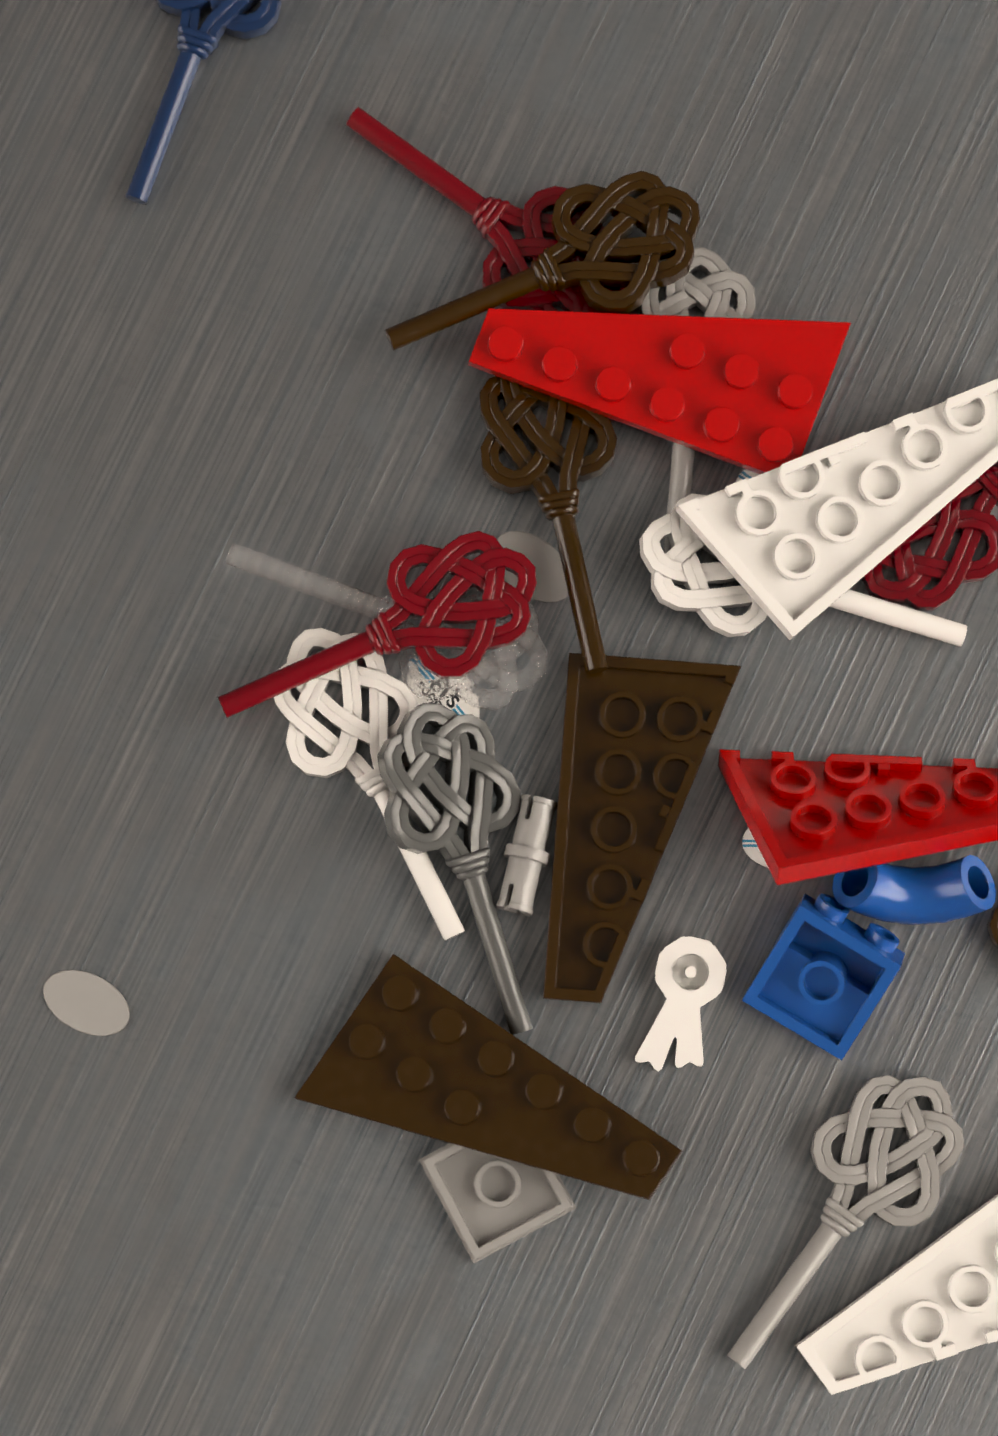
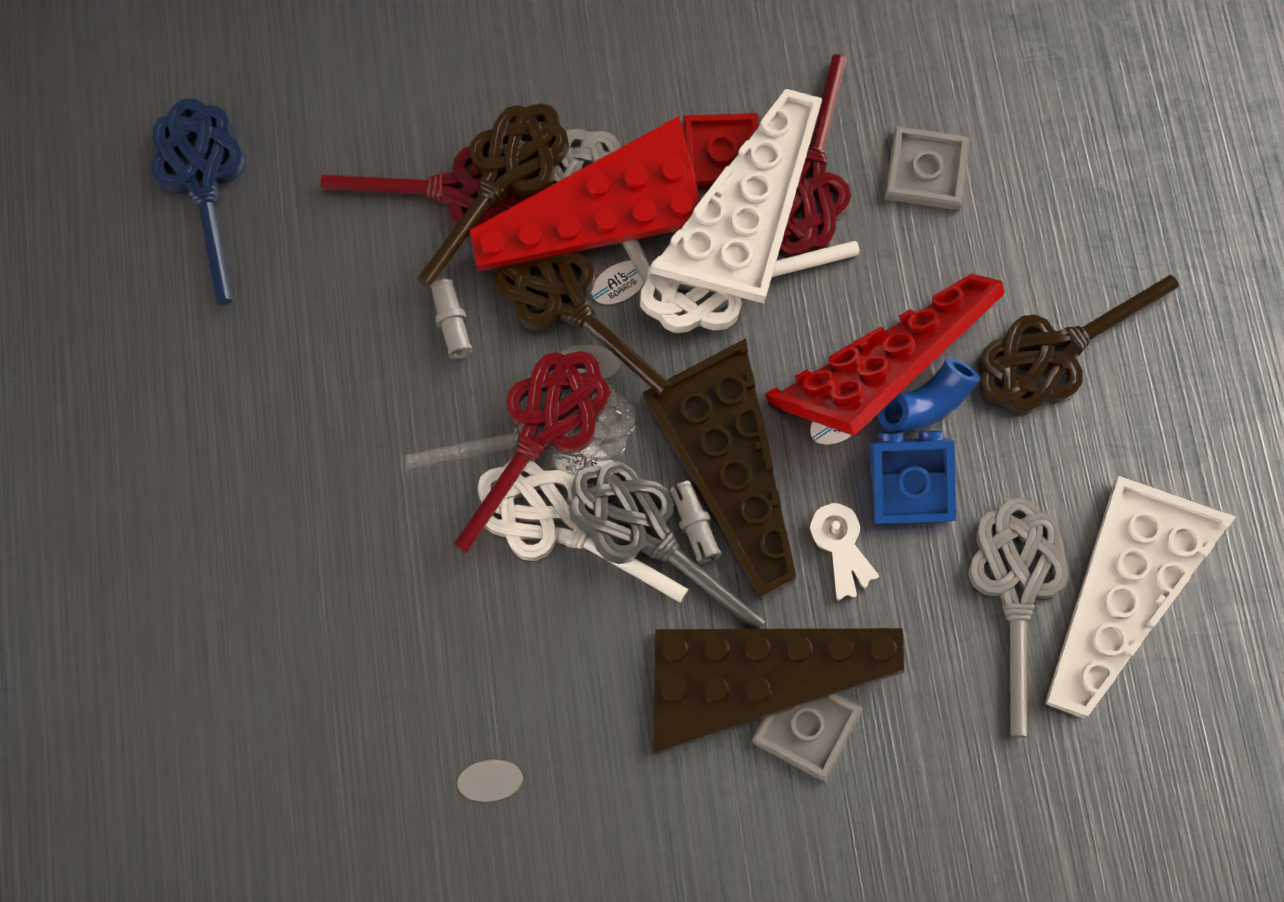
camera: 30 degrees left, 10 degrees down
none -> light grey pin [430,279,472,359]
none -> white sticker [592,261,644,305]
none -> red tile [683,113,759,189]

